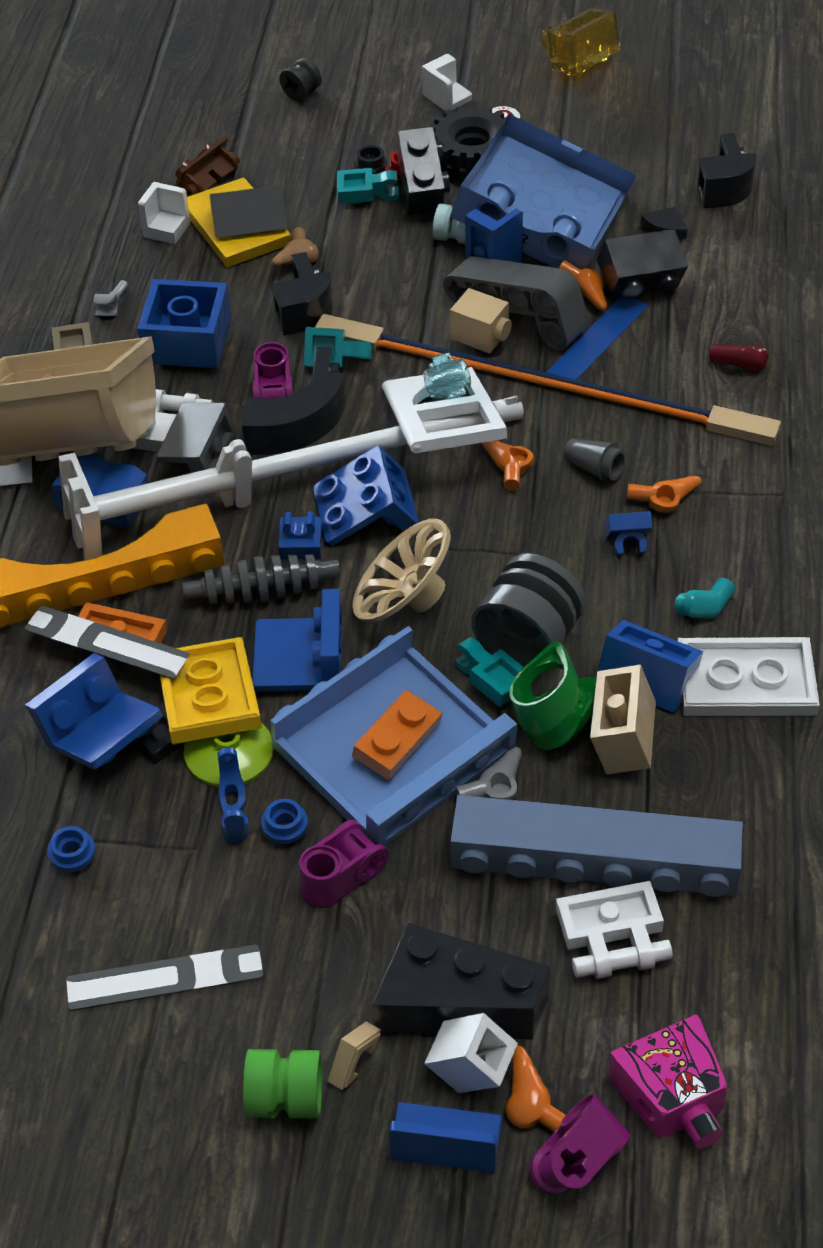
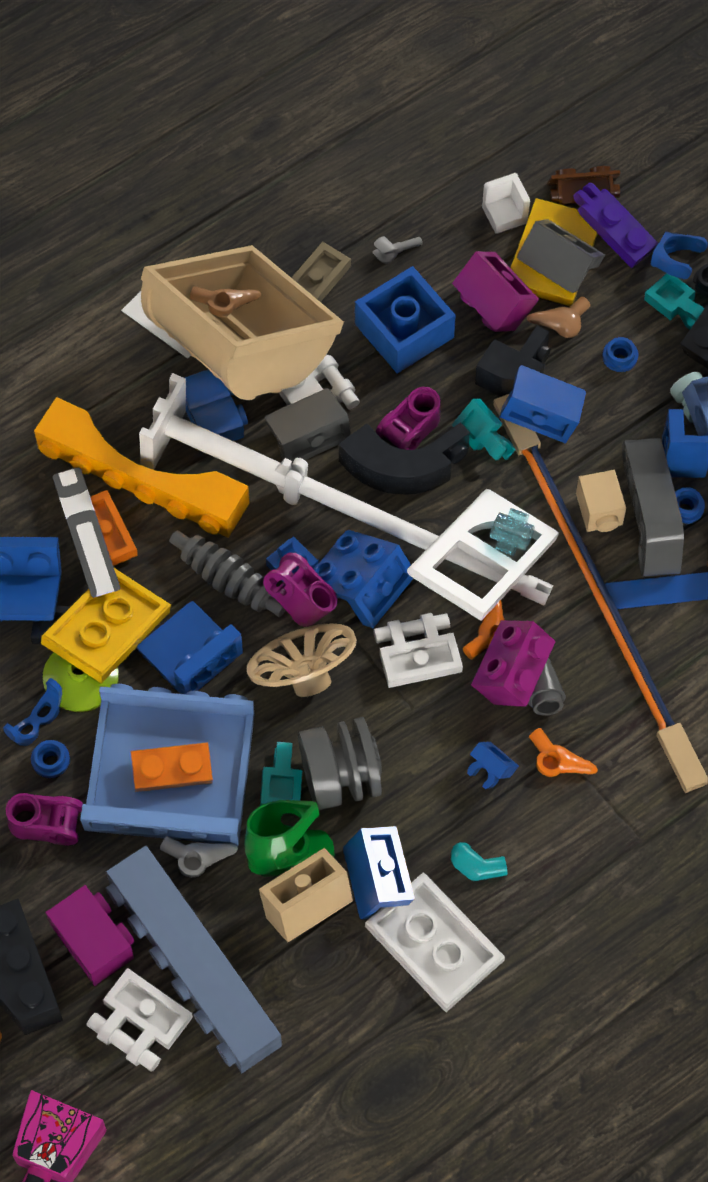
camera: 45 degrees right, 15 degrees up
none -> magenta brick [45,885,134,986]
none -> magenta piece [263,552,337,627]
none -> white plate [374,613,463,688]
none -> magenta brick [452,251,539,332]
none -> magenta brick [471,620,556,707]
none -> blue panel [499,365,586,443]
none -> dark purple hinge [573,183,658,269]
none -> blue plate [602,337,638,372]
none -> blue cap [651,231,708,279]

